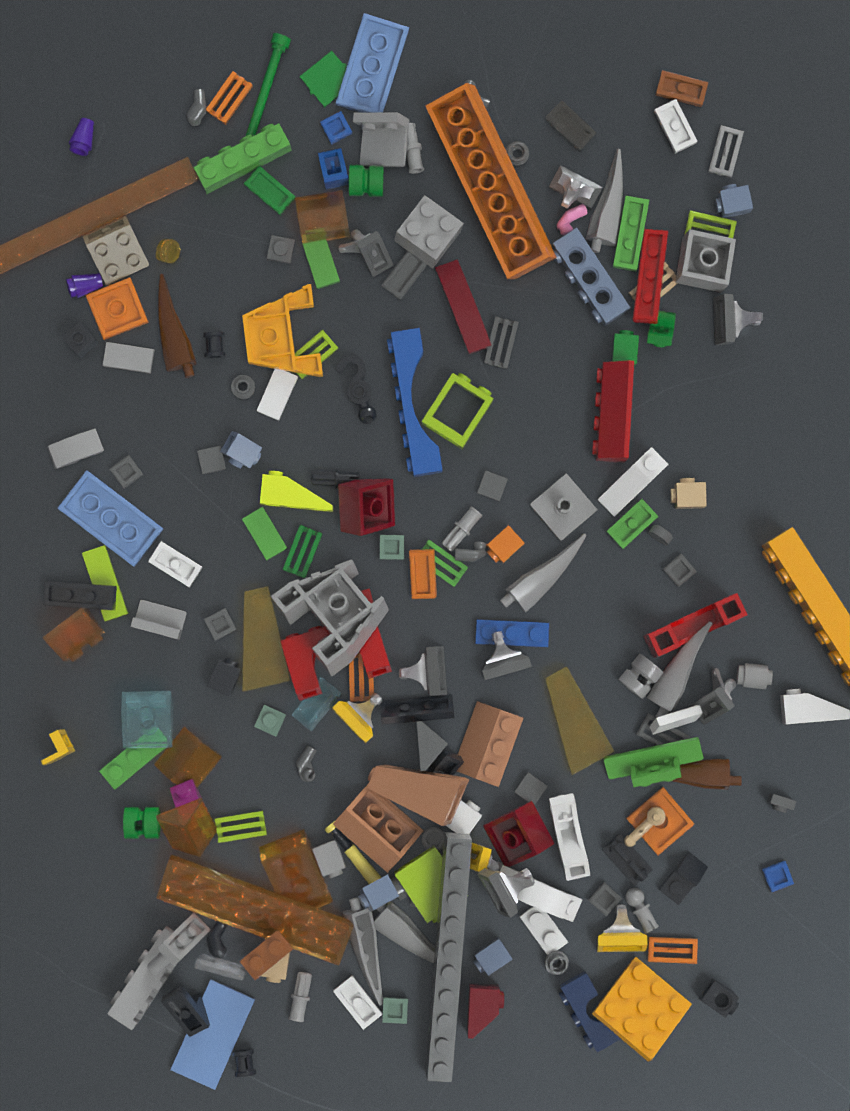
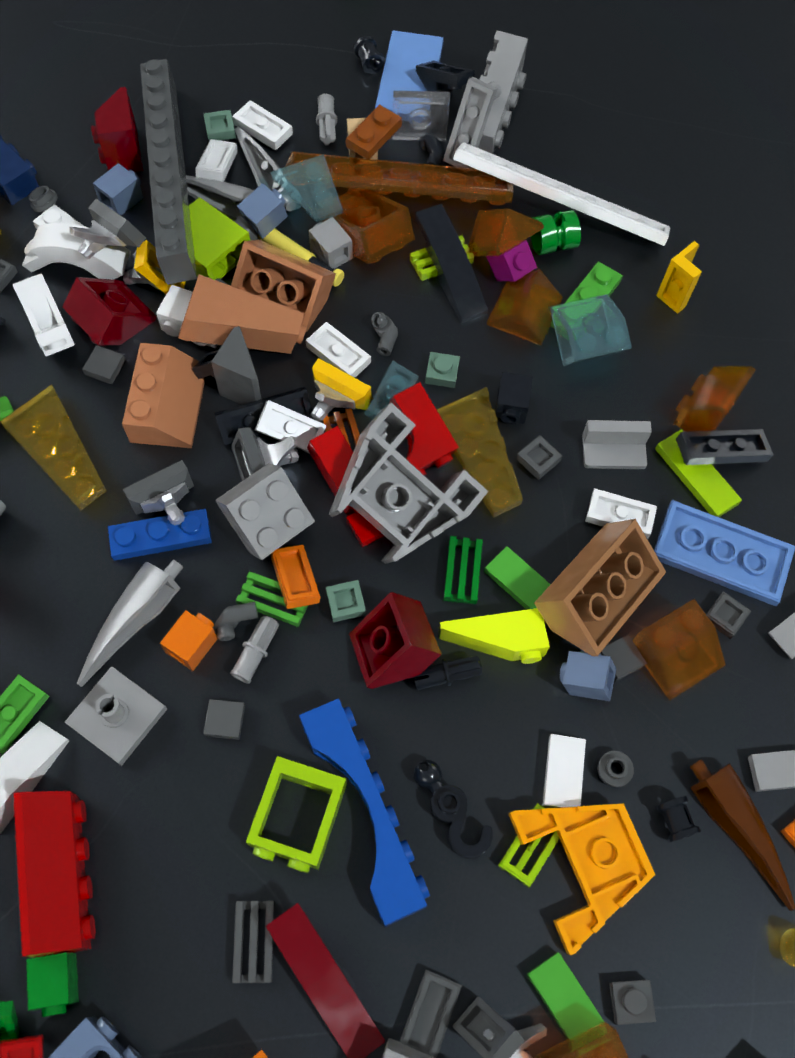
camera: 165 degrees right, 20 degrees down
none -> white tile [195,139,237,182]
none -> light grey brick [215,463,315,560]
none -> white plate [255,400,327,453]
none -> clear light blue wing [271,154,343,222]
none -> white plate [306,322,371,378]
none -> black slope [415,204,488,323]
none -> white tile [453,143,670,246]
none -> medium nougat slope [534,519,666,656]
none -> clear orange slope [633,599,726,700]

